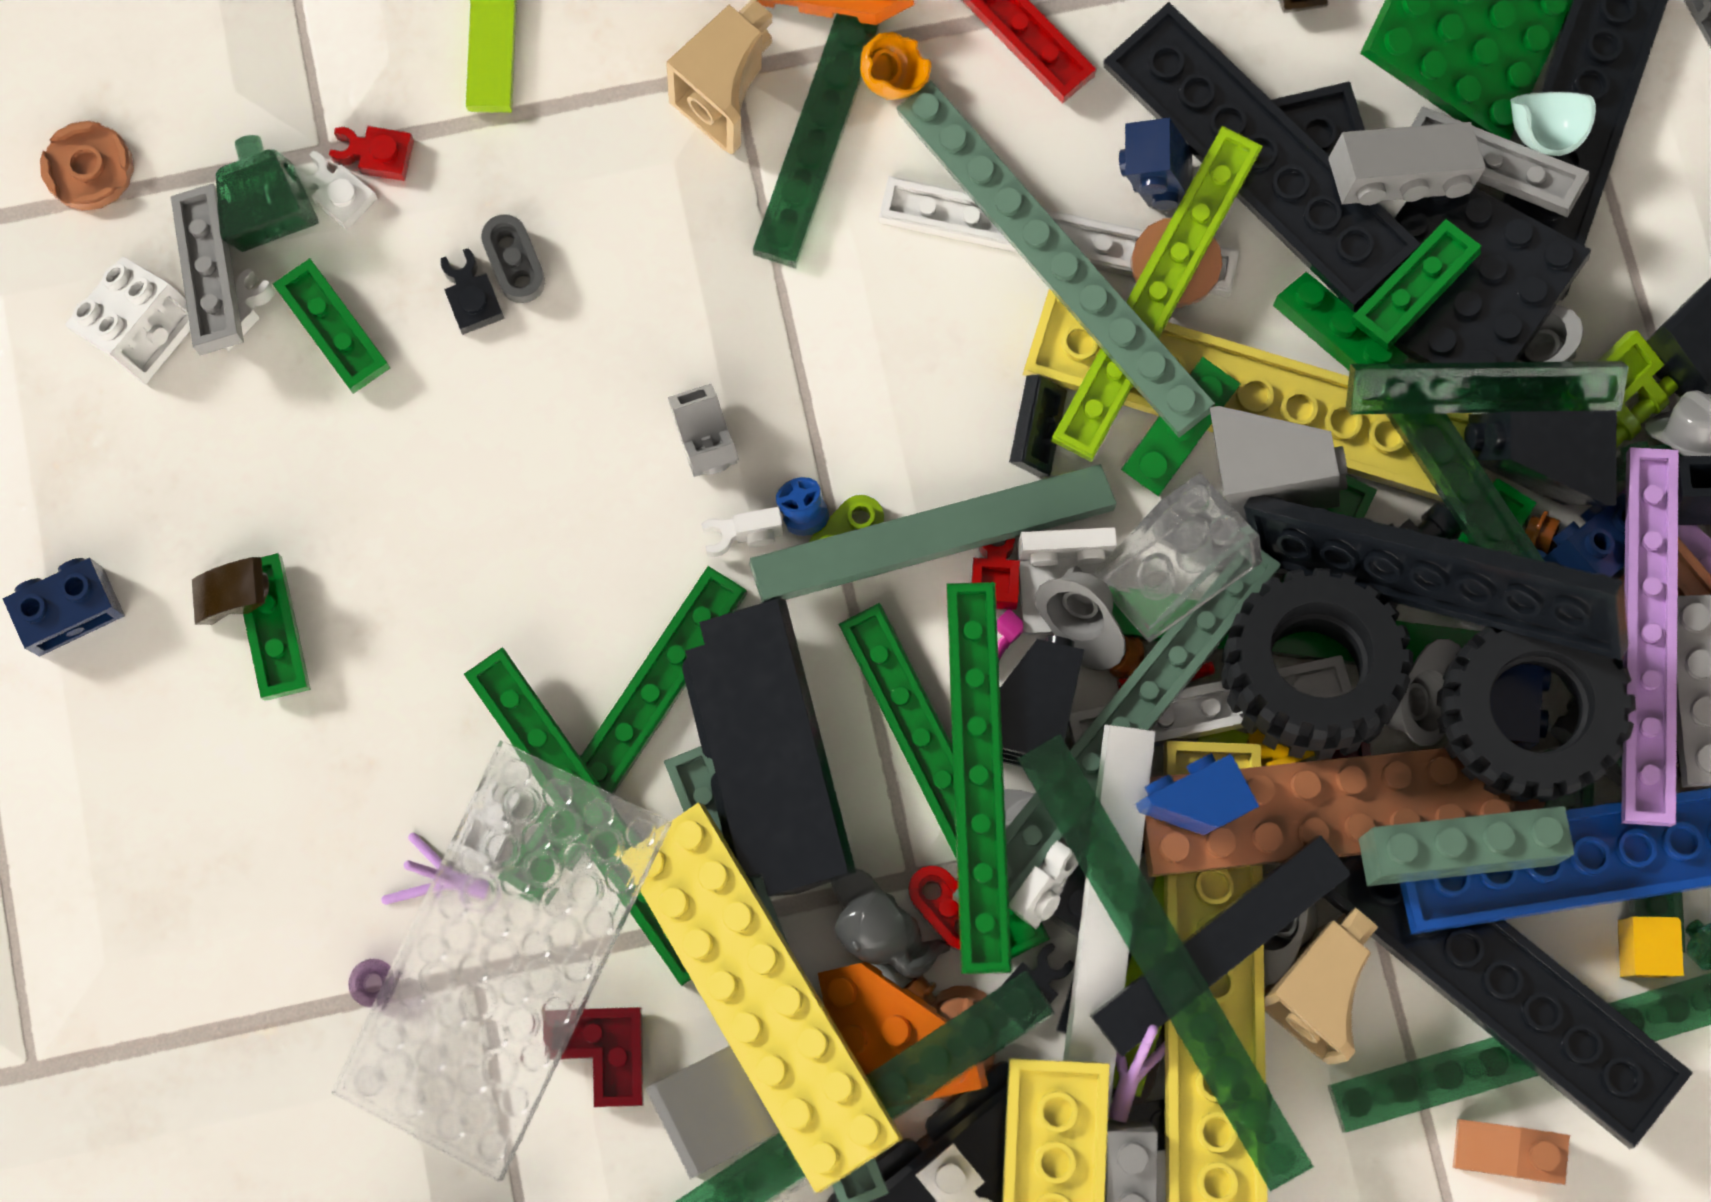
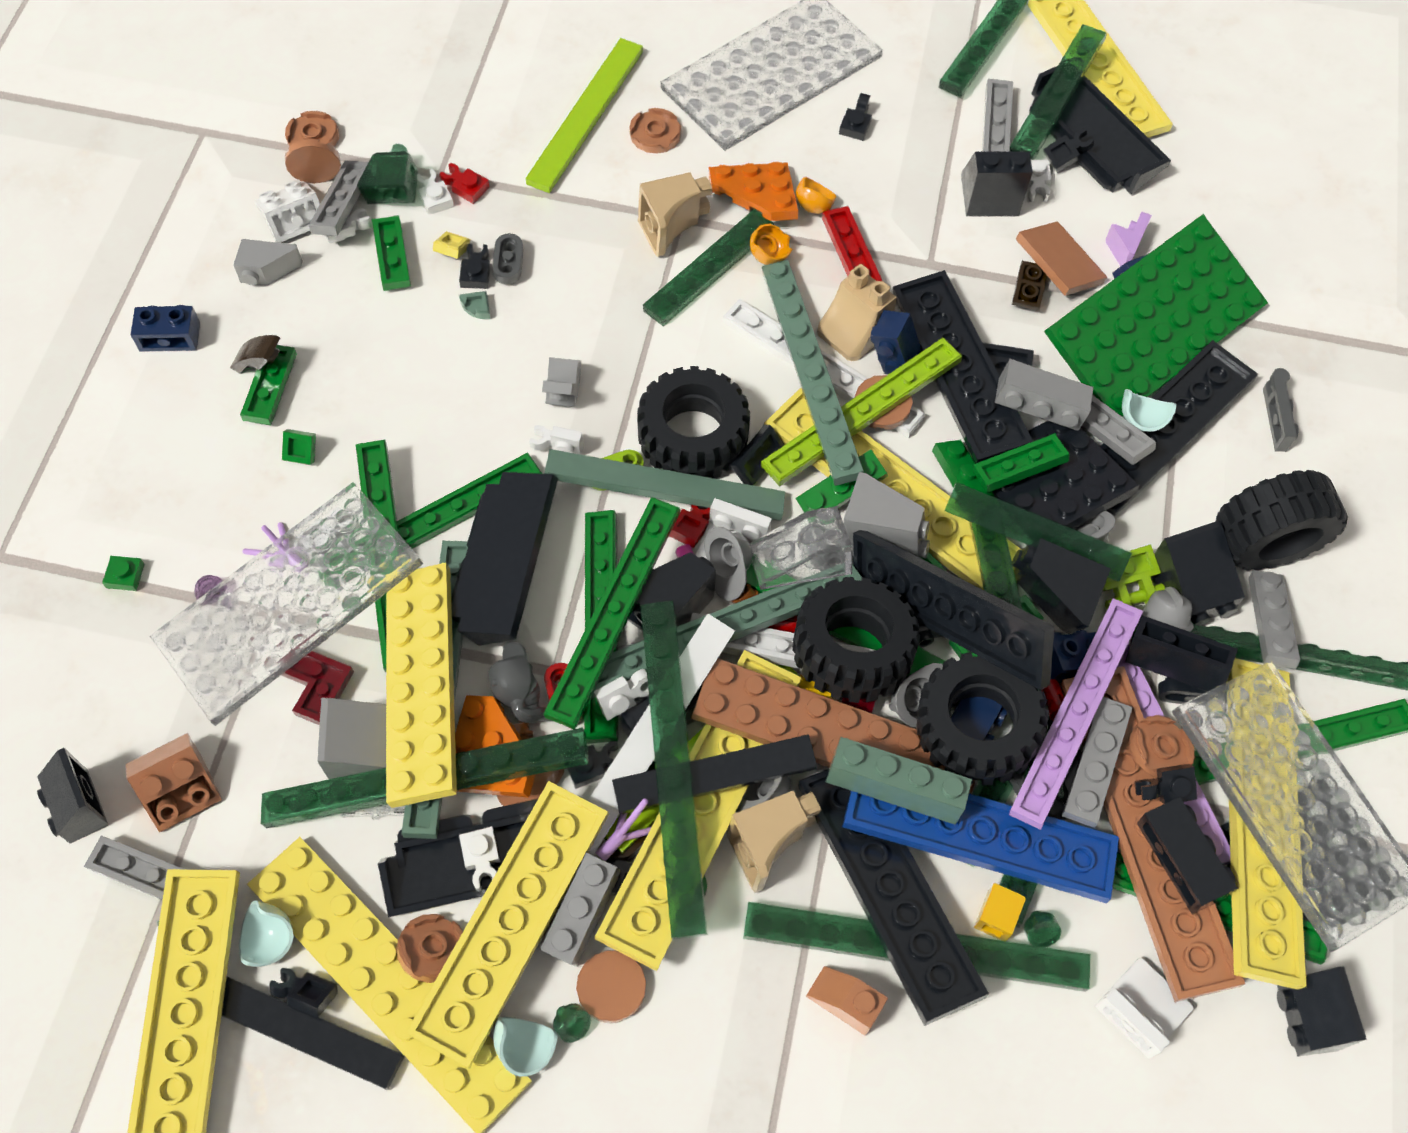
camera: 25 degrees right, 15 degrees down
blue wheel [776,477,829,536] -> none
blue slope [1135,753,1259,835] -> none
none -> green plate [102,555,145,591]
none -> light grey slope [233,239,302,285]
none -> green plate [282,429,316,465]
none -> nougat tile [285,139,341,183]
none -> light yellow tile [433,231,471,259]
none -> sand green tile [459,291,490,320]
none -> black tyre [637,366,750,478]
none -> tan hips [817,264,897,361]

